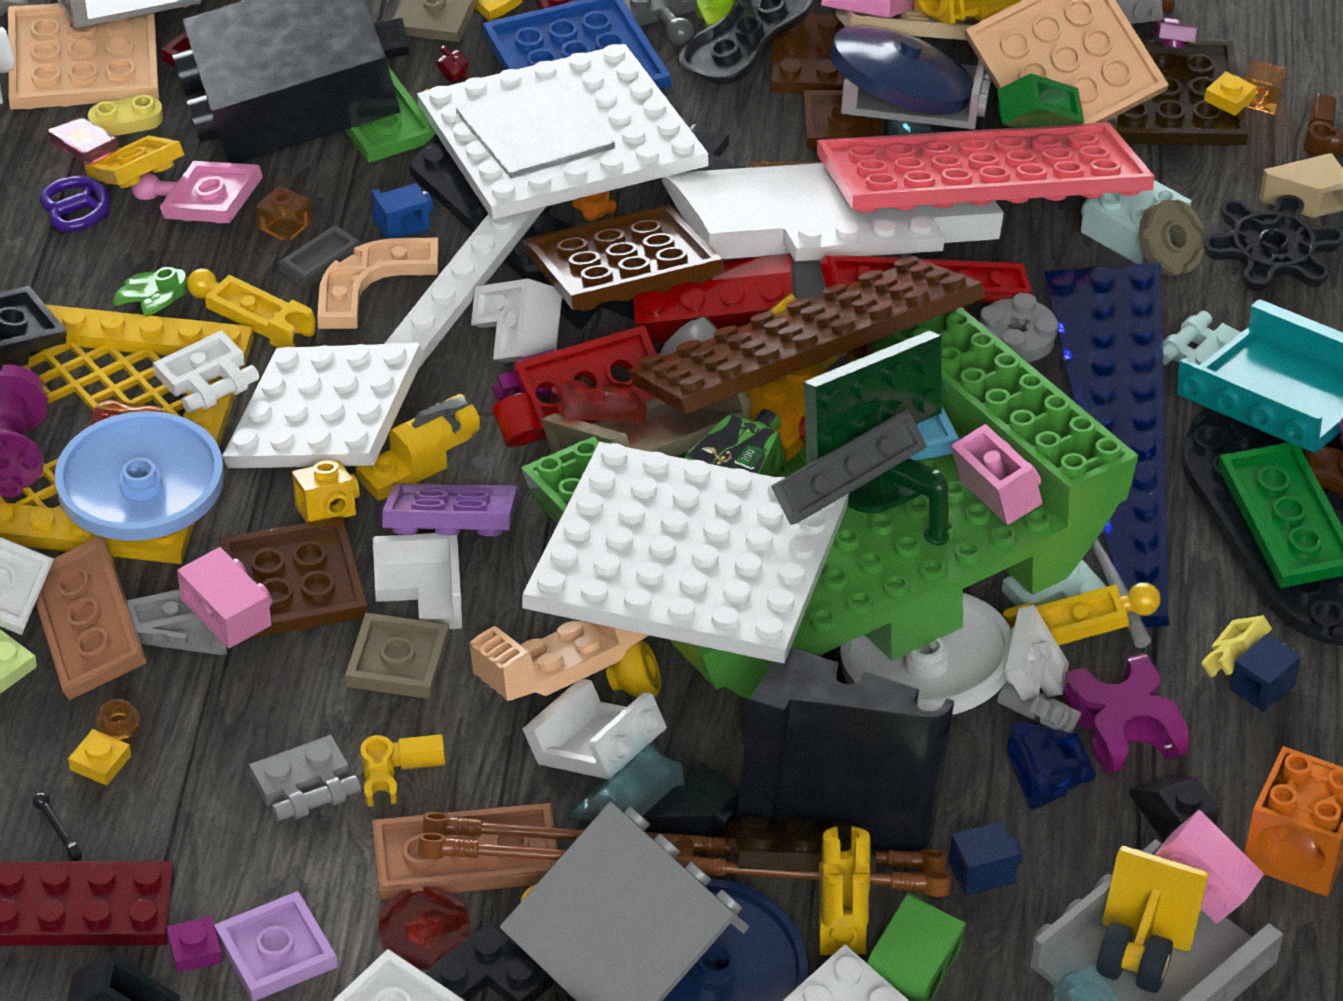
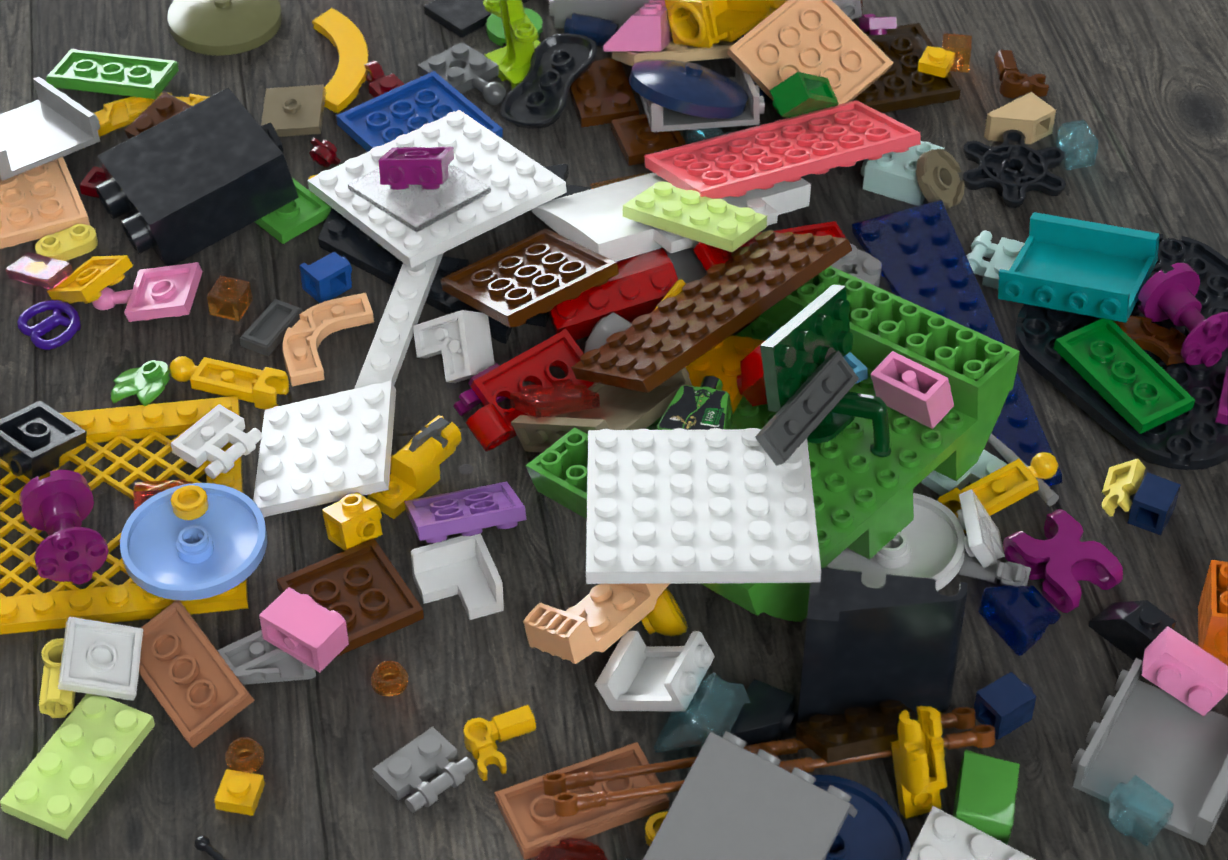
camera: 15 degrees left, 0 degrees up
dark tan plate [345,613,450,699] -> none
orange plate [572,191,617,221] -> none
yellow plate [1096,846,1209,993] -> none
none -> yellow tile [171,485,209,520]
none -> clear orange plate [371,661,409,697]
none -> magenta plate [379,147,454,190]
none -> yellowish green plate [623,182,767,252]

